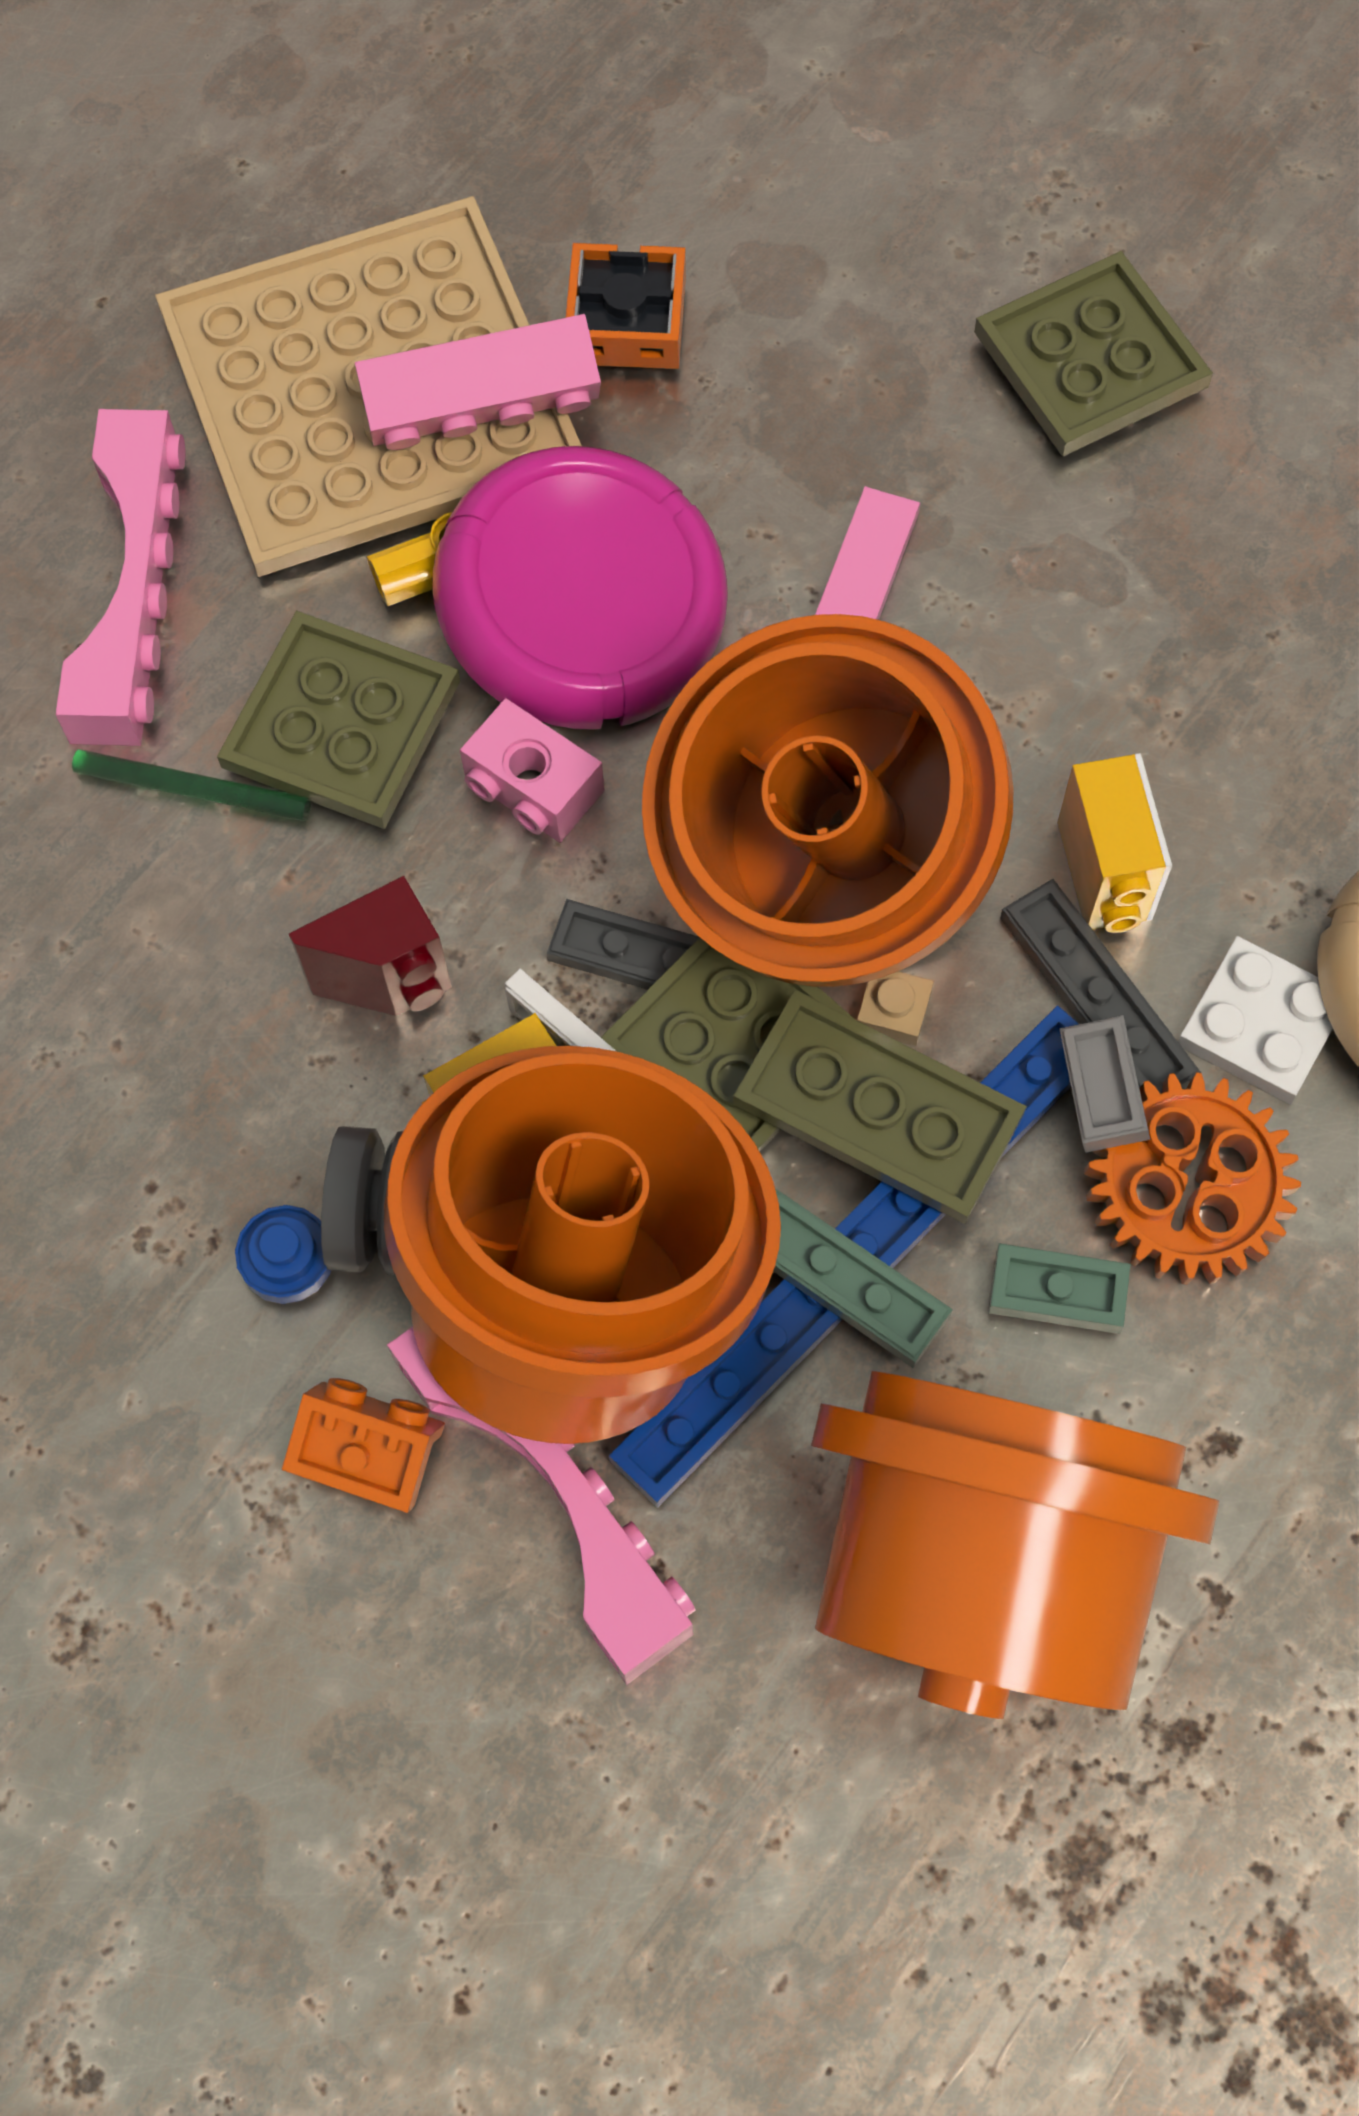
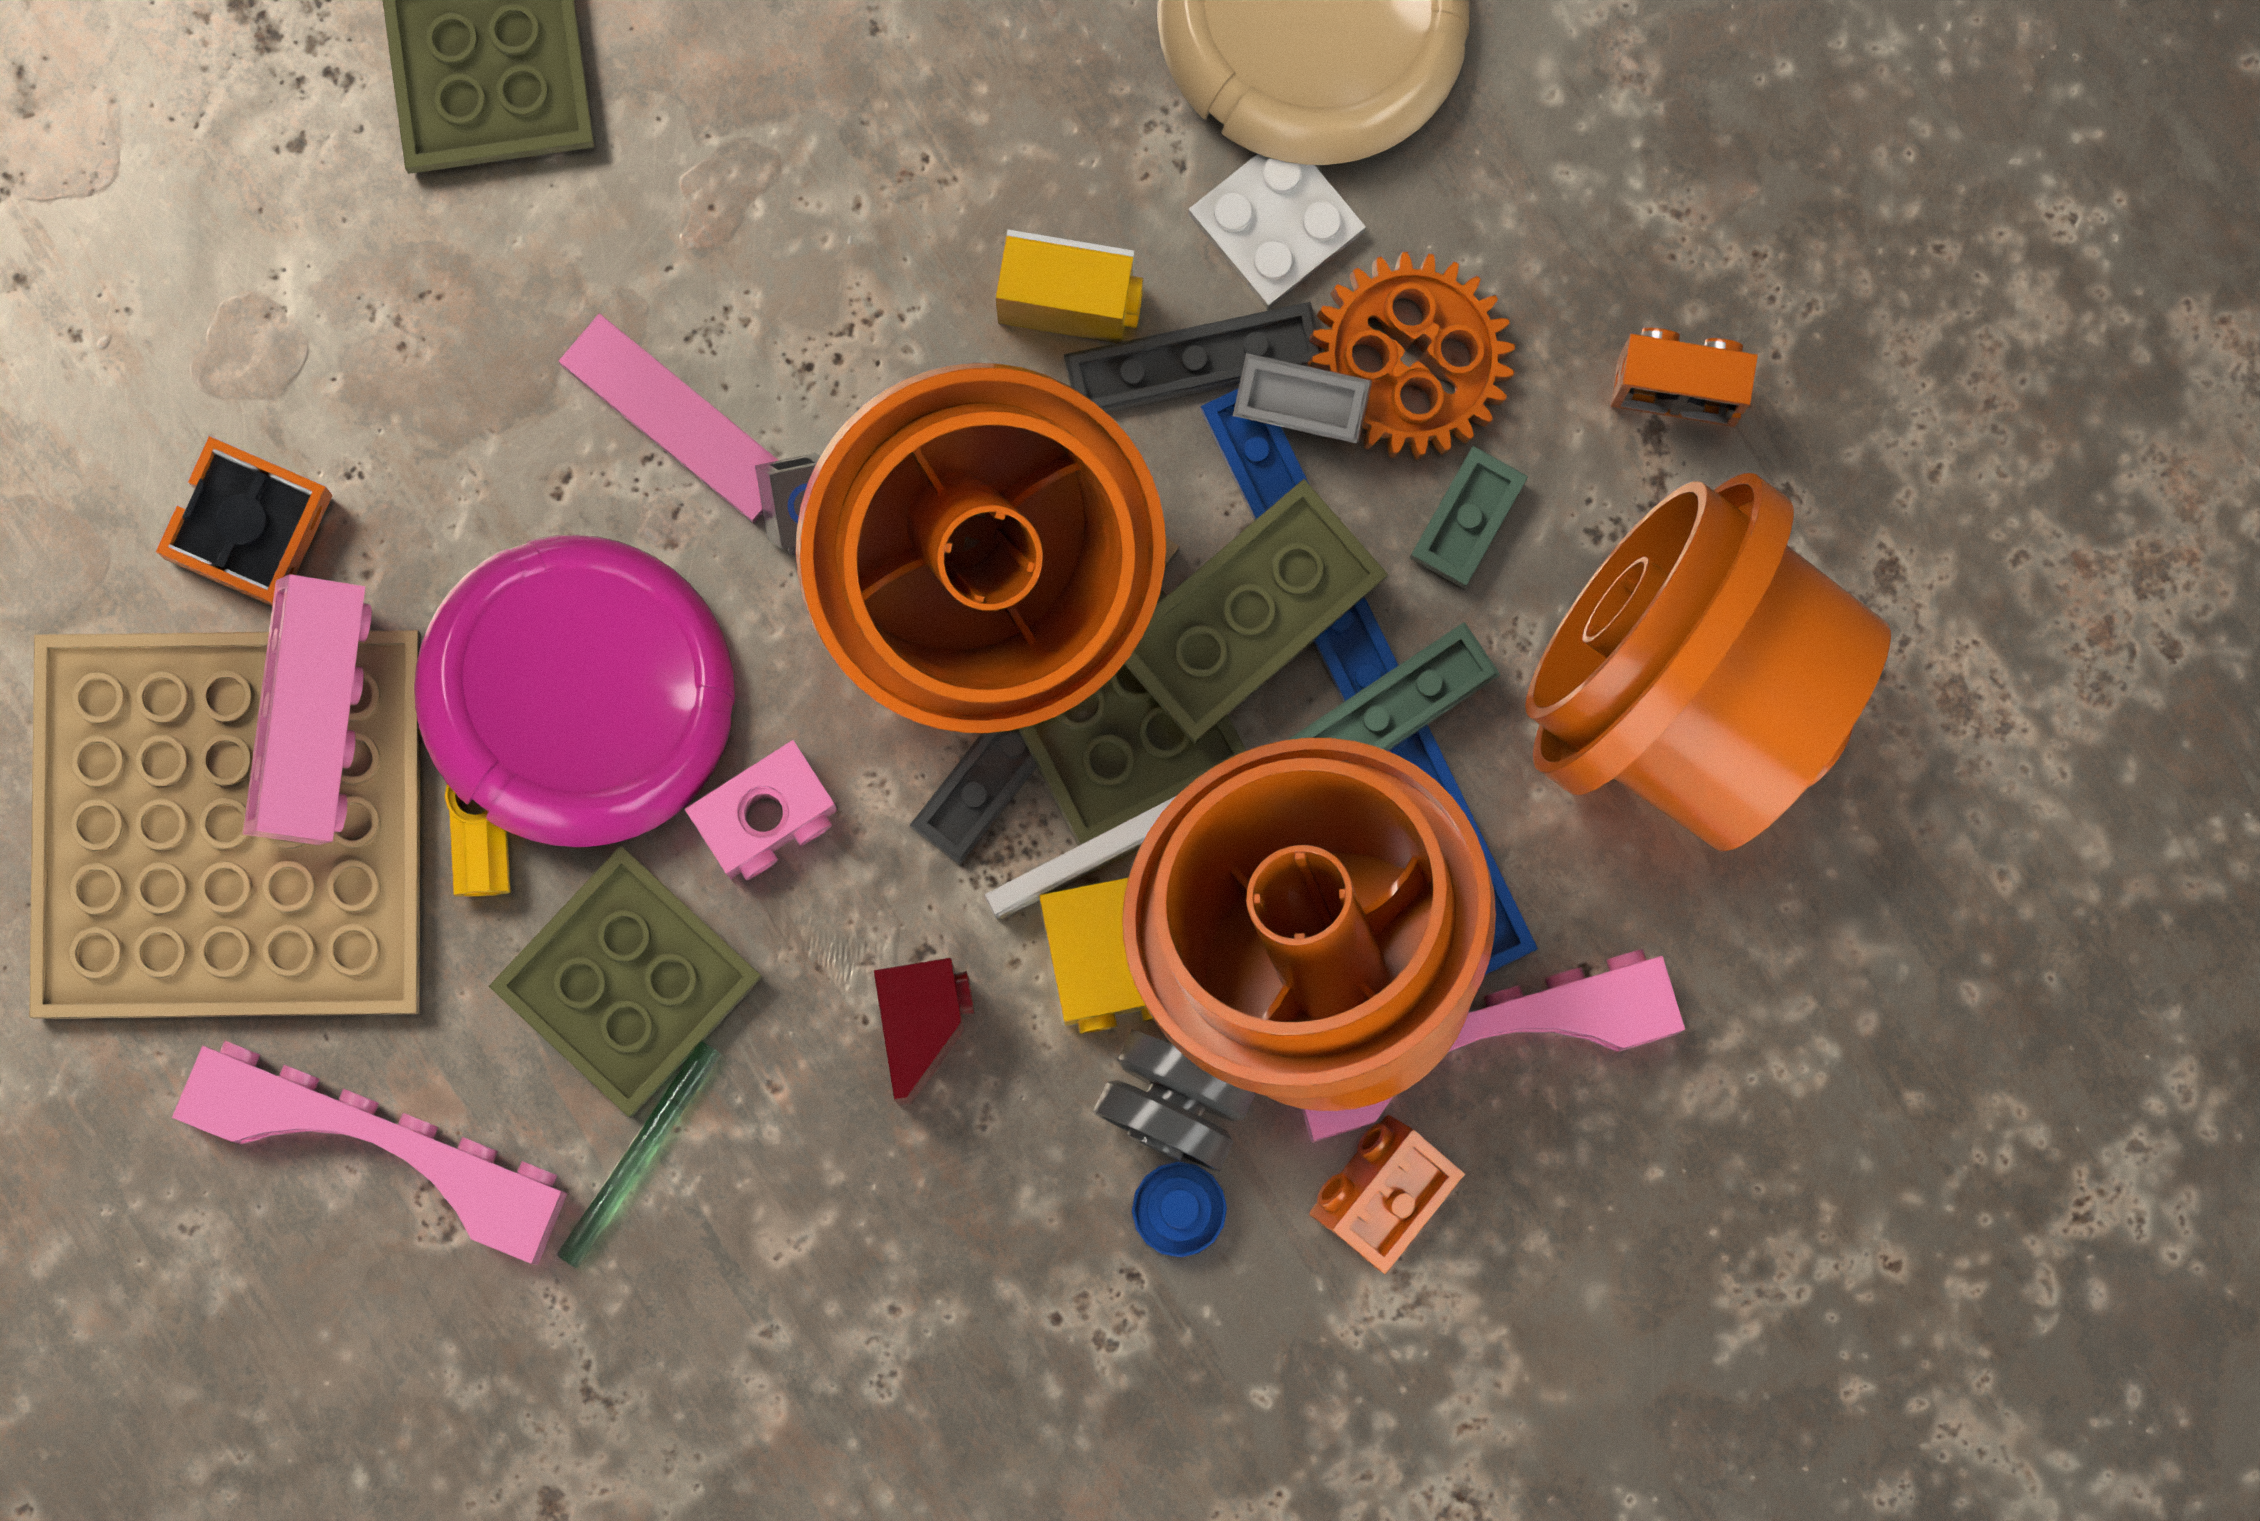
camera: 75 degrees left, 15 degrees up
none -> orange piece [1610,328,1758,427]

